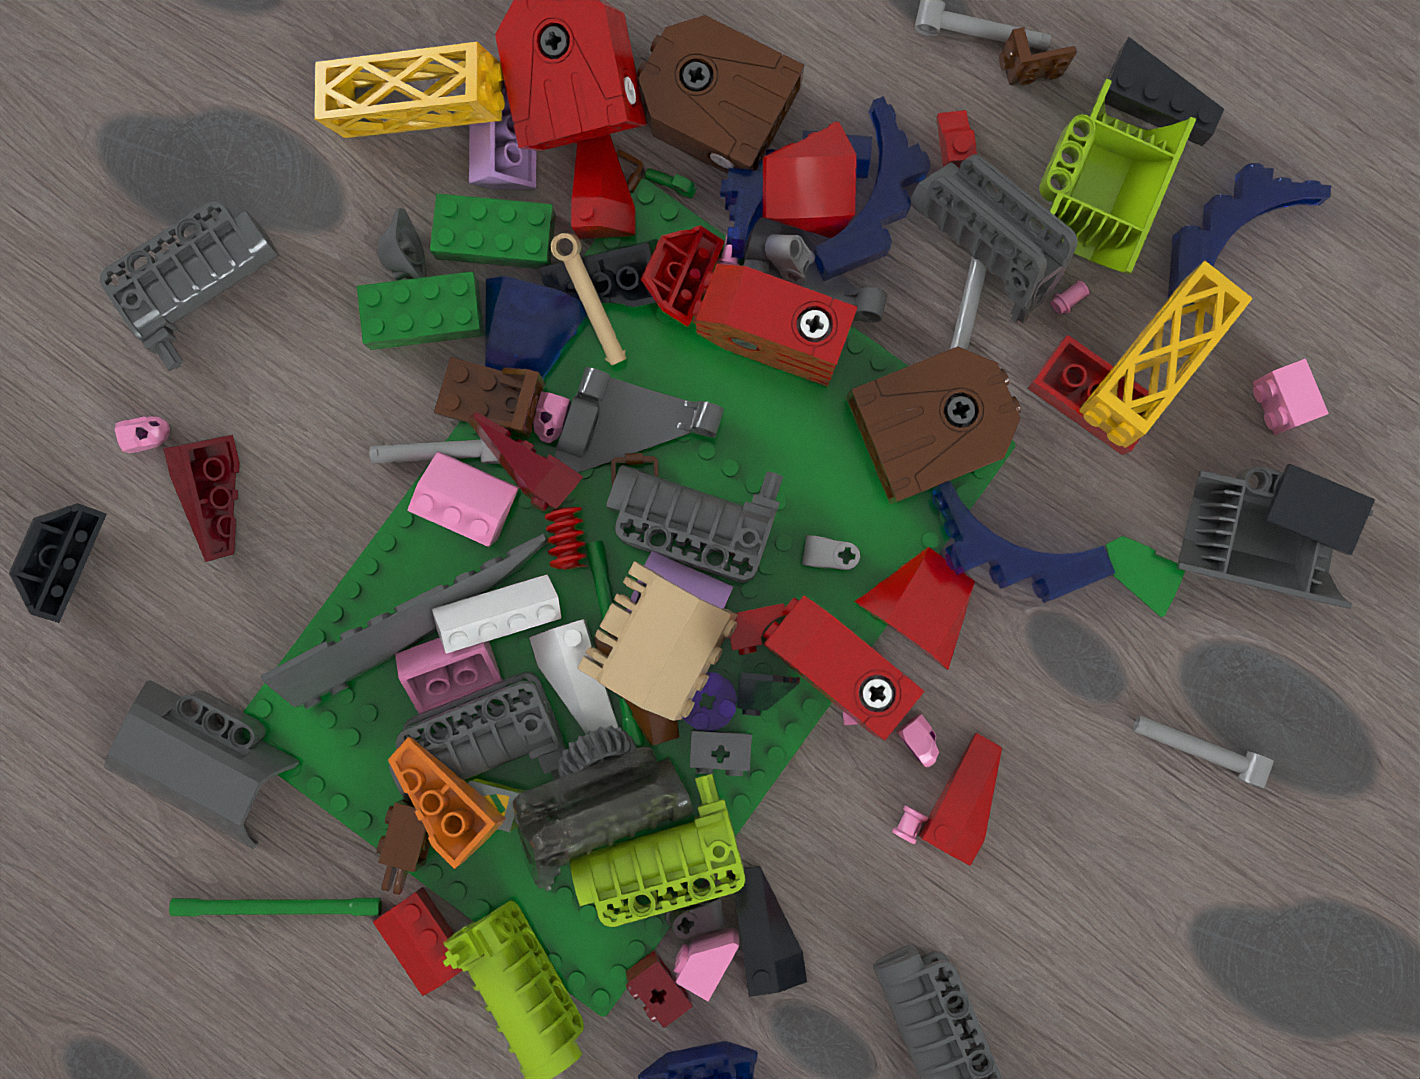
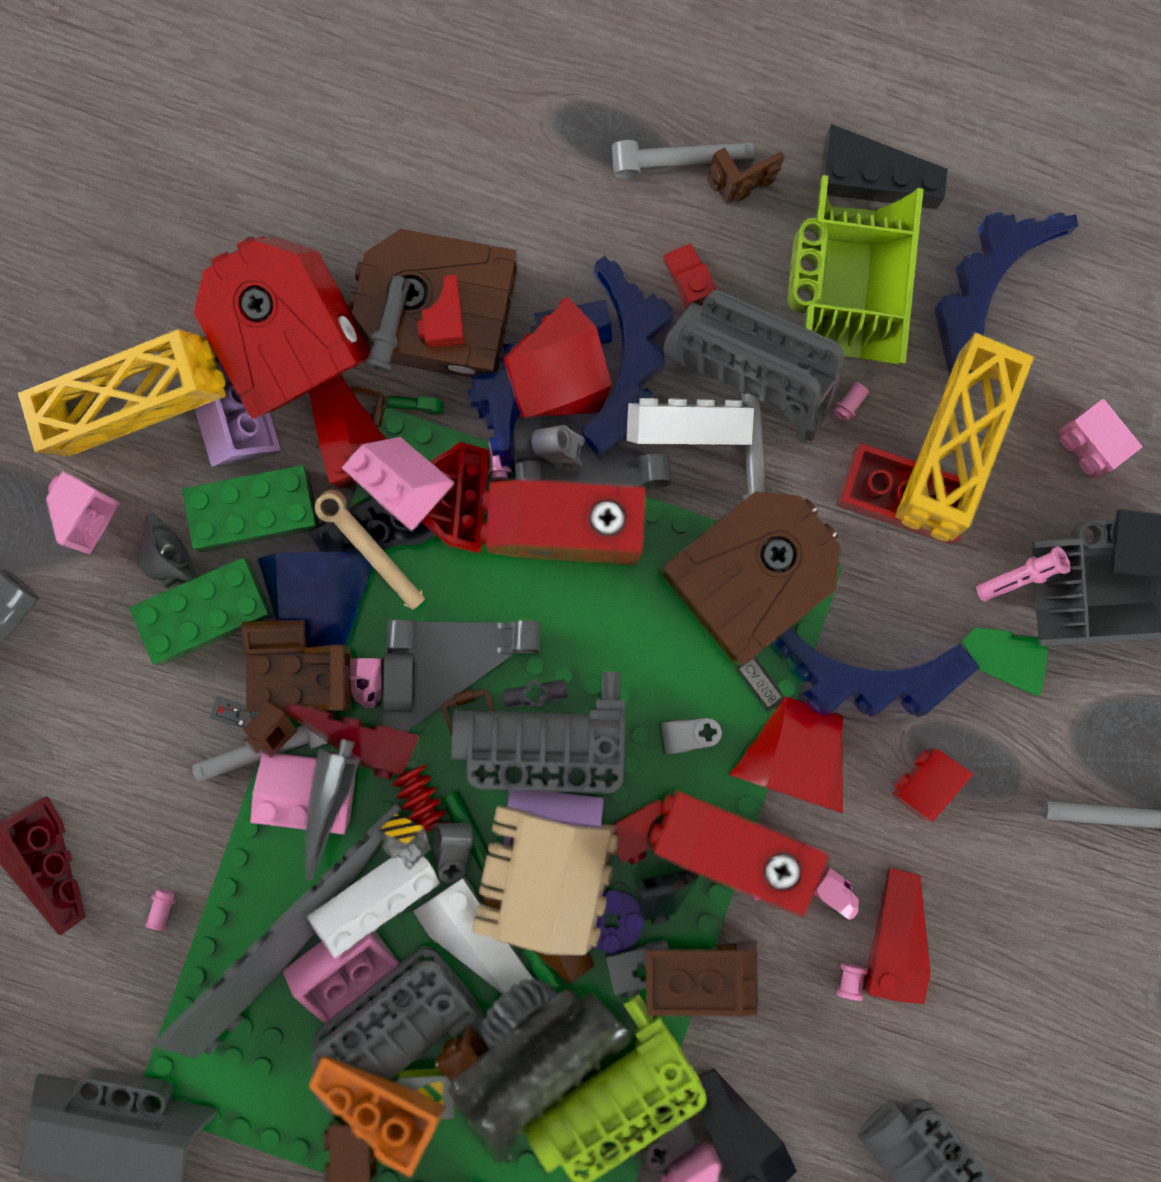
camera: 25 degrees left, 0 degrees up
none -> bright pink slope [46,471,121,555]
none -> bright pink pin [145,889,176,931]
none -> dark grey sticker [210,696,260,729]
none -> reddish brown tile [241,620,307,655]
none -> reddish brown brick [243,700,297,758]
none -> dark grey piece [305,739,359,881]
none -> bright pink slope [342,437,454,531]
none -> dark grey pin [363,276,411,373]
none -> clear brick [379,814,431,870]
none -> red arch [417,275,465,348]
none -> dark grey piece [431,822,472,883]
none -> reddish brown brick [435,1025,489,1084]
none -> axle [504,679,568,708]
none -> white brick [627,398,754,445]
none -> reddish brown bracket [646,941,758,1017]
none -> clear smoke sticker [736,656,785,711]
none -> red slope [892,748,974,822]
none -> bright pink pin [976,546,1070,602]

